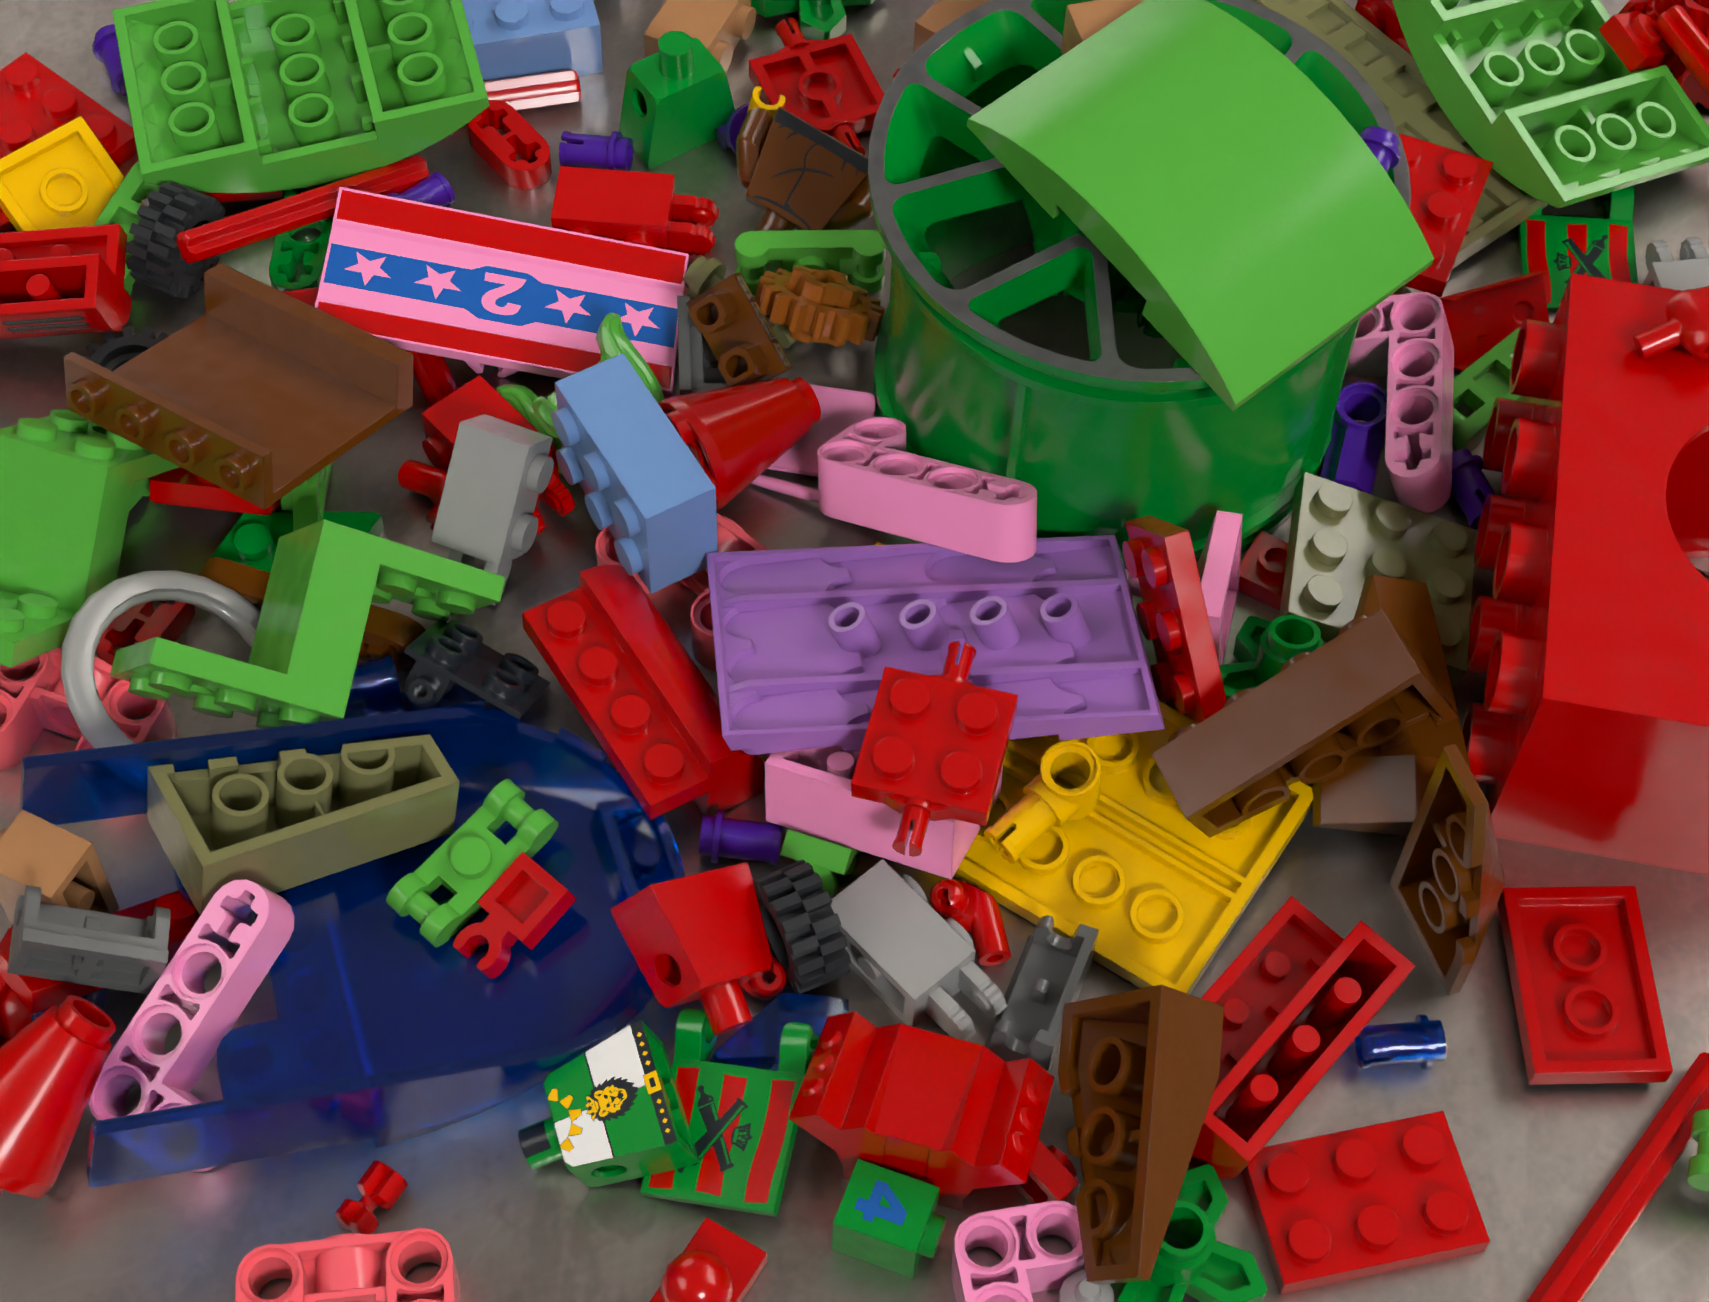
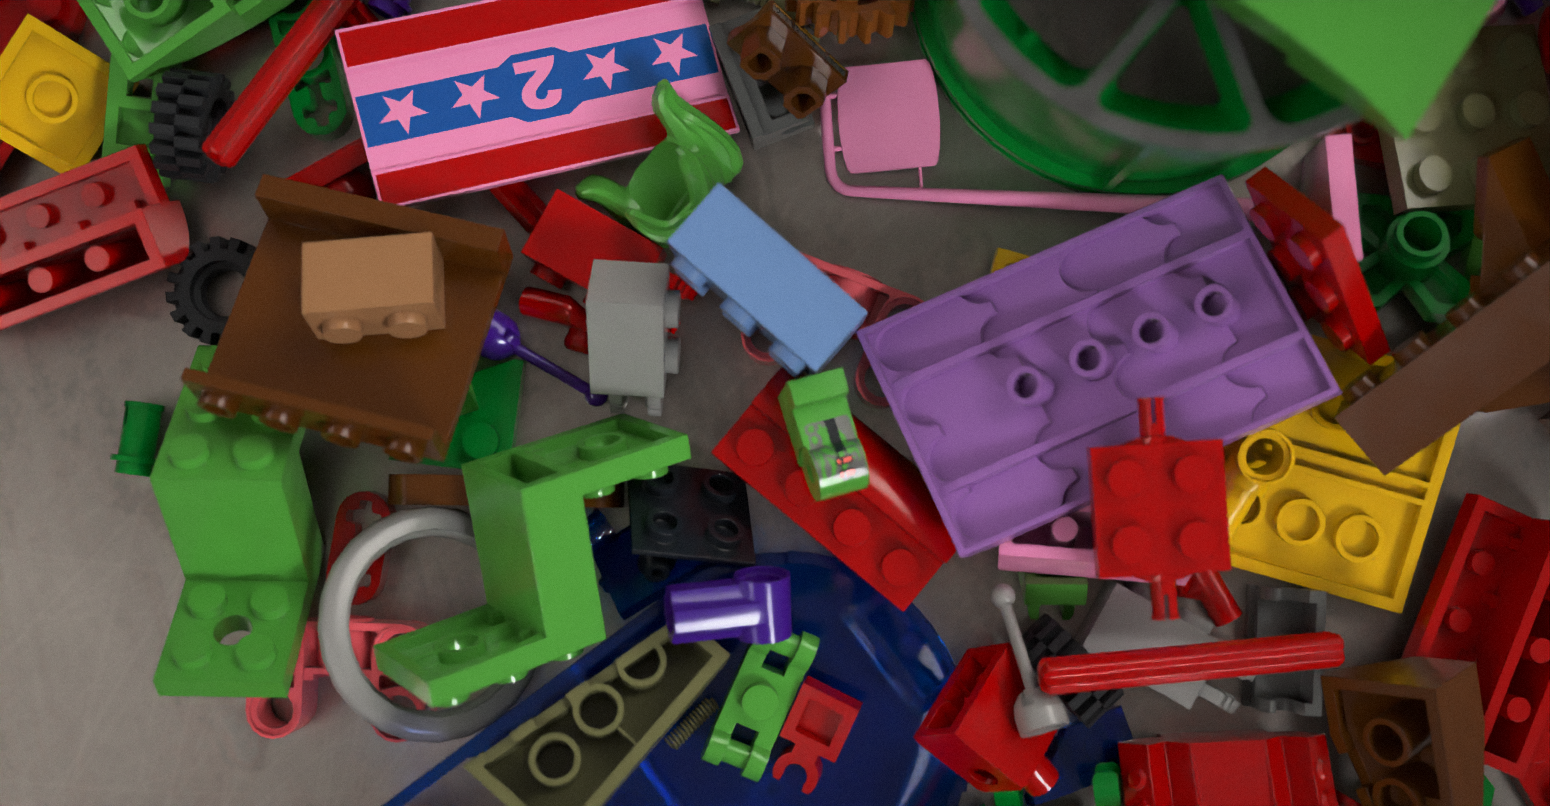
camera: 10 degrees left, 30 degrees up
red cone [658,377,821,512] -> none
dark purple pin [699,810,782,865] -> none
bright pink beam [818,417,1037,563] -> none
none -> medium nougat brick [302,232,446,344]
none -> dark purple hinge [481,309,608,407]
none -> dark purple piece [663,566,792,644]
none -> olive leg [664,698,719,750]
none -> bright green leg [778,367,869,501]
none -> light grey hinge [990,584,1070,738]
none -> red axle [1038,631,1345,695]

